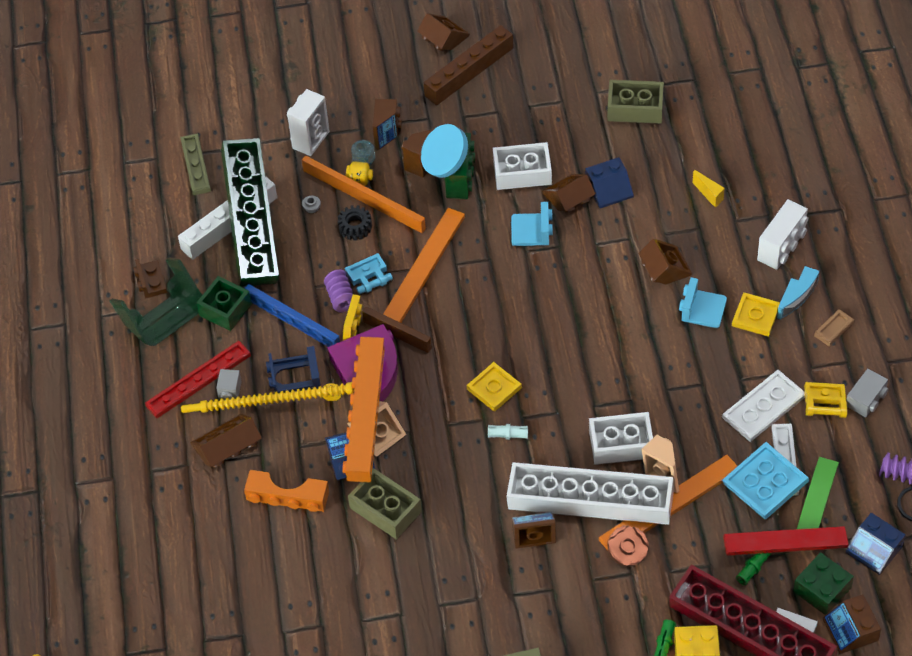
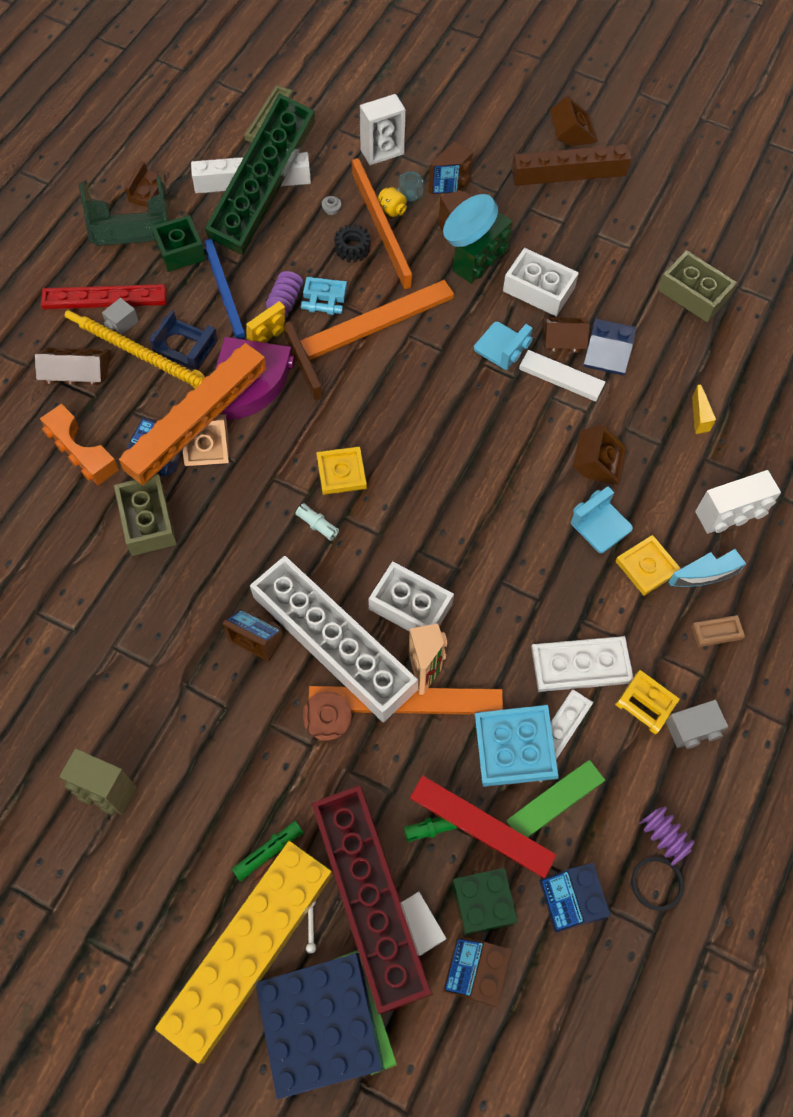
camera: 30 degrees right, 10 degrees up
none -> white tile [519,350,605,401]

